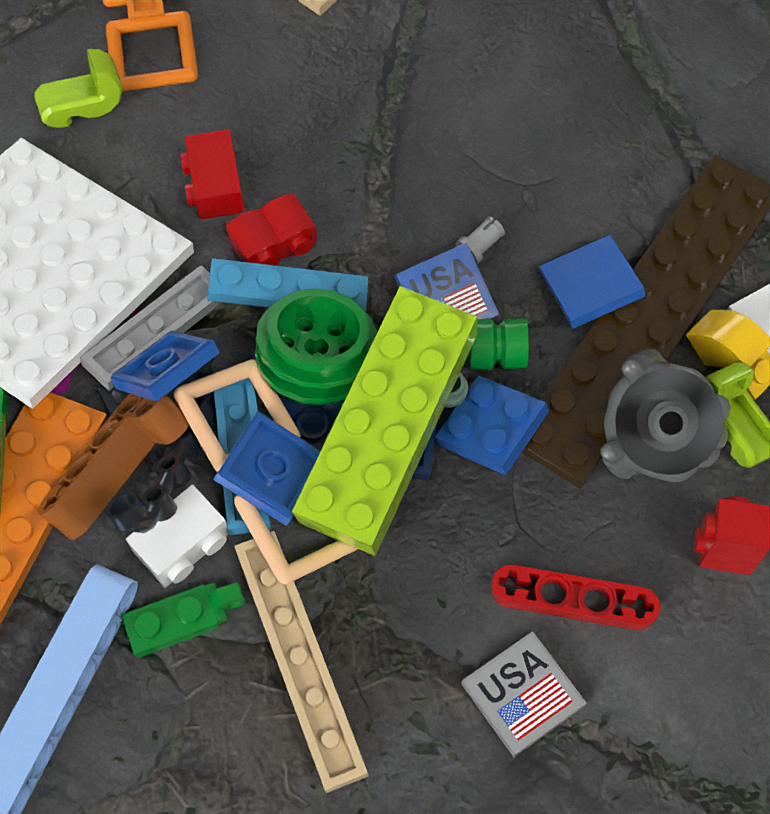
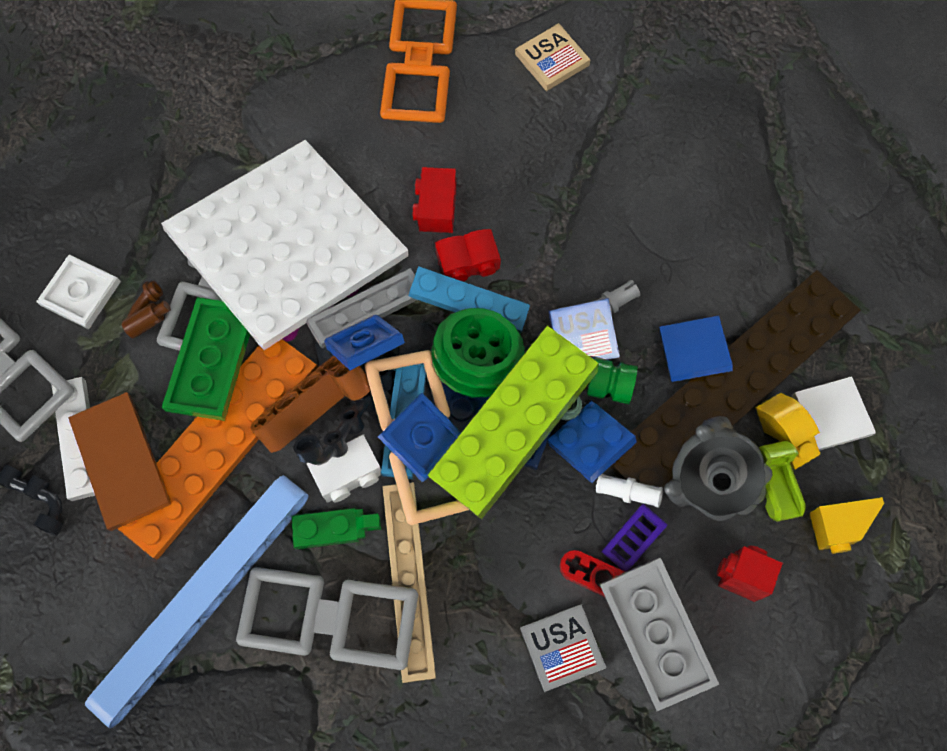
camera: 15 degrees right, 5 degrees up
lime animal [34,49,123,128] -> none
none -> light grey bar [236,567,418,670]
none -> white pin [596,474,663,508]
none -> light grey plate [600,557,719,711]
none -> dark purple slope [601,504,668,572]

